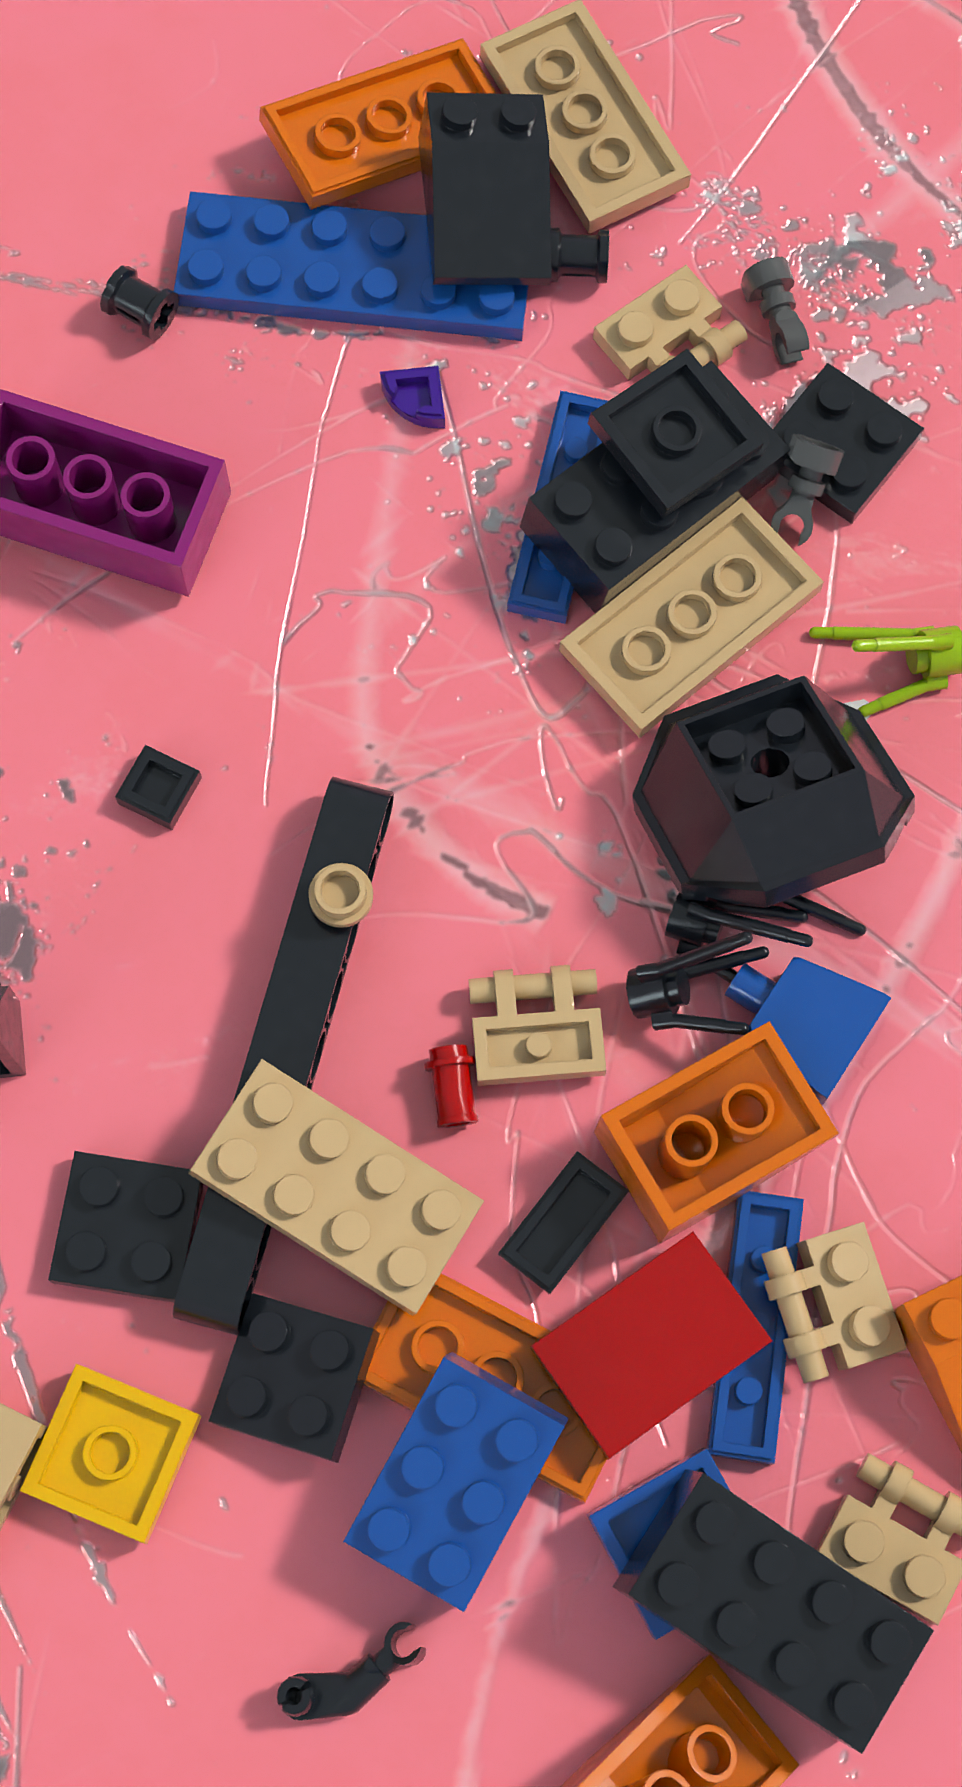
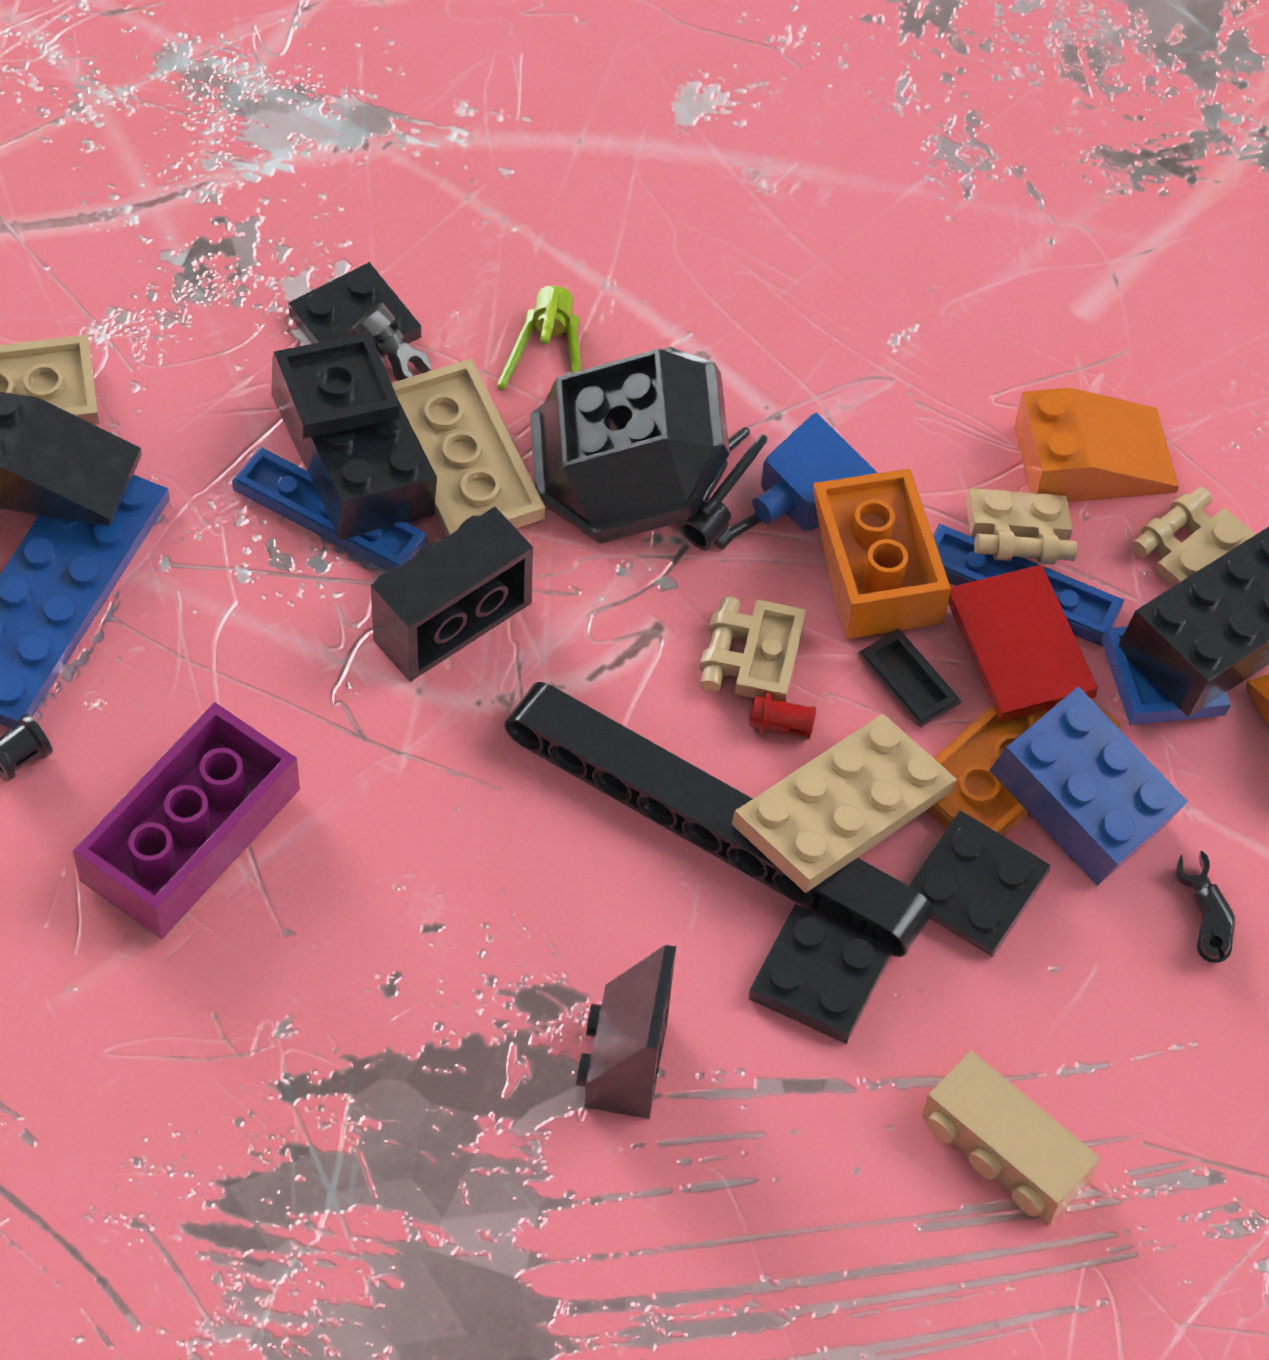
camera: 75 degrees left, 15 degrees down
yellow plate [20,1363,202,1544] -> none
black tile [115,745,202,830] -> none
tan plate [309,863,373,928] -> none
dark purple tile [380,366,445,429] -> none
black bush [551,228,609,284] -> none
tan plate [593,265,747,380] -> none
black plant [626,931,769,1035] -> none
dark grey piece [741,257,809,365] -> none
none -> black brick [370,507,533,682]

